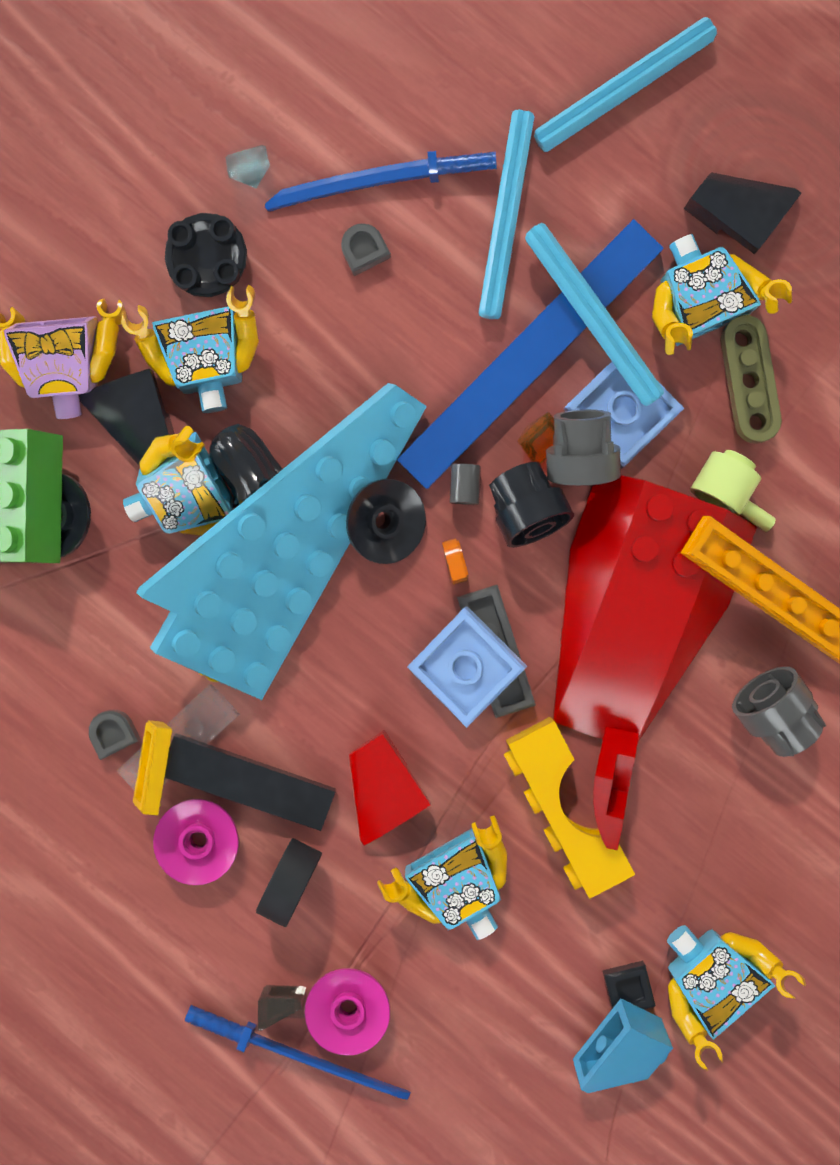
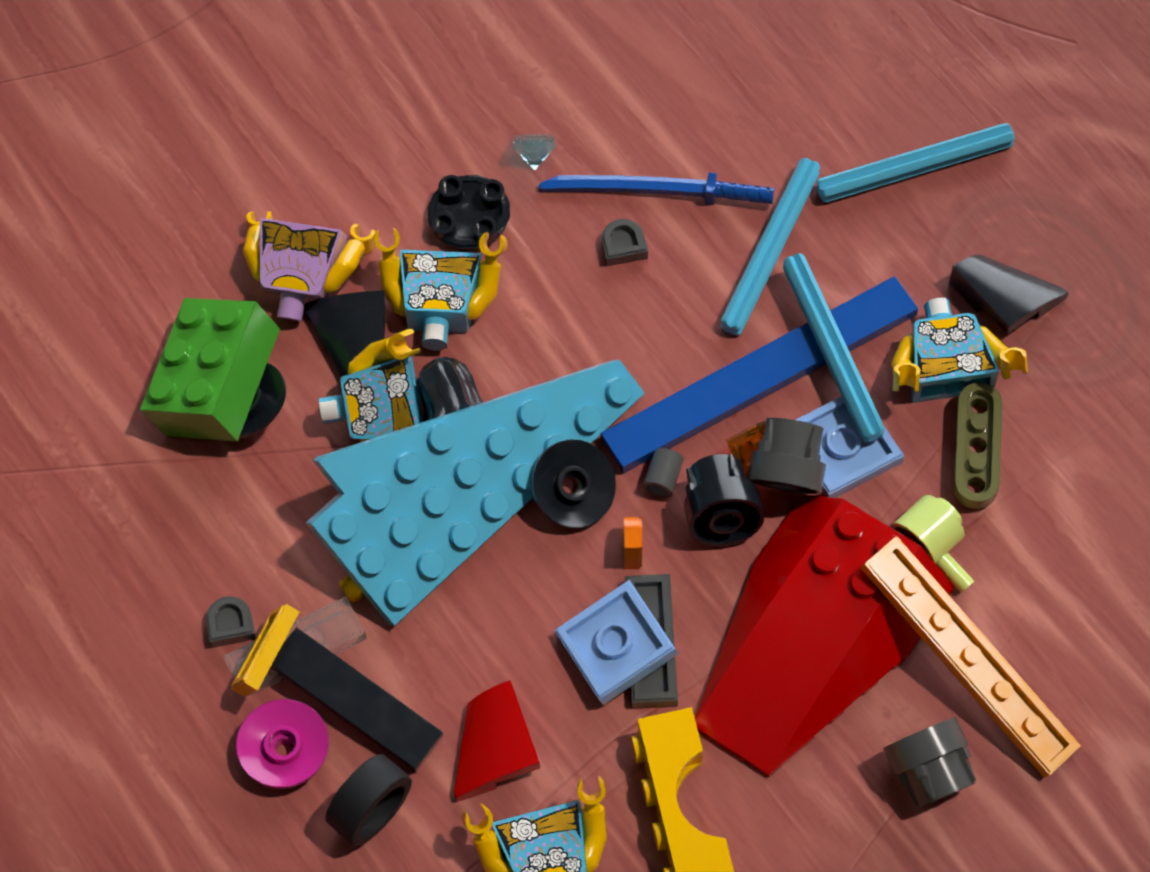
camera: 15 degrees right, 25 degrees down
red slope [593,727,639,851] -> none

